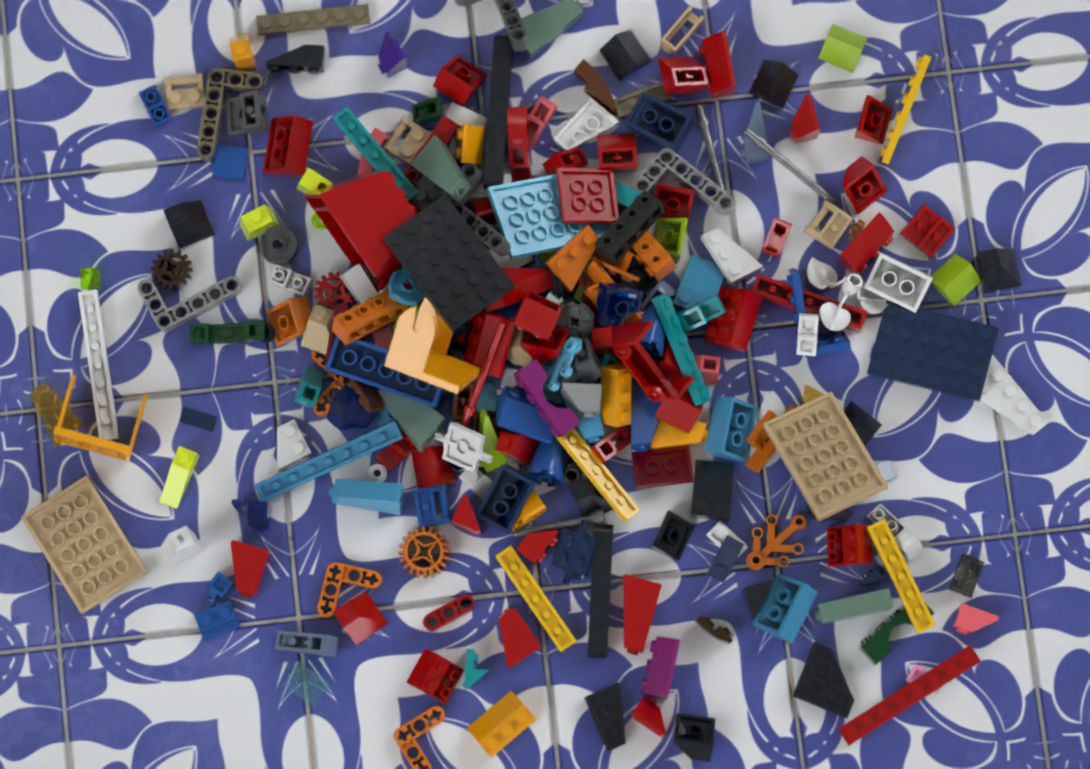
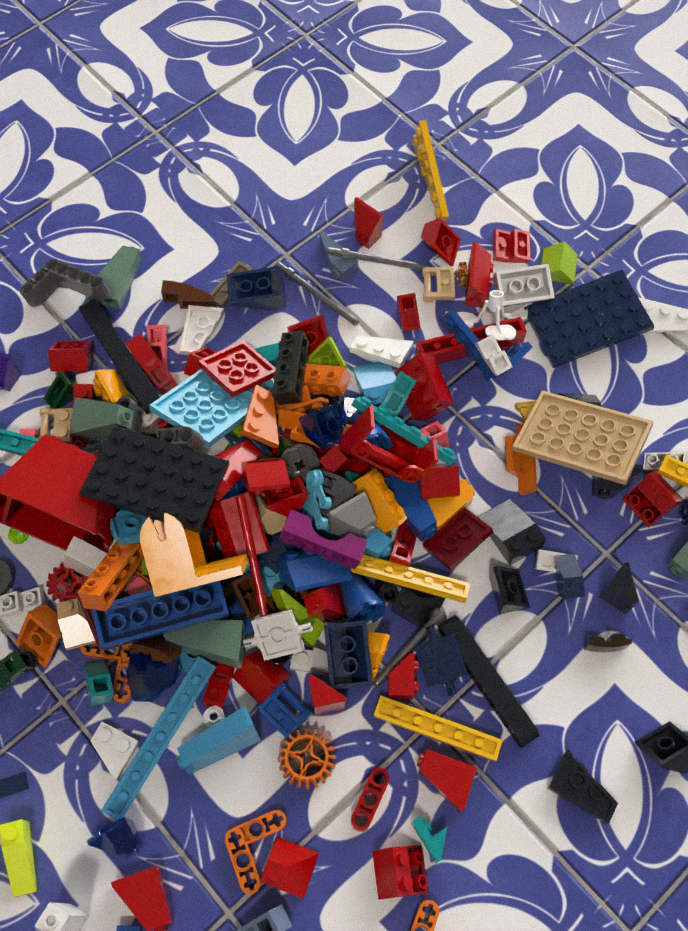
camera: 40 degrees left, 15 degrees down
light orange slope [467,691,536,758] -> none
red slope [597,133,637,172] -> none
black slope [599,30,652,81] -> none
red slope [623,574,662,656] -> none
red slope [630,696,666,738] -> none
light grey beam [634,148,735,216] -> none
magenta slope [641,636,680,700] -> none
red slope [658,56,709,95] -> none
tan window [660,6,704,56] -> none
red slope [699,30,736,99] -> none
dark azure slope [704,396,758,463] -> none
orange plant [746,514,807,570] -> none
black slope [748,60,798,109] -> none
dark azure slope [752,573,818,644] -> none
lime slope [818,24,867,72] -> none
red slope [855,95,892,144] -> none
black slope [976,248,1022,293] -> none

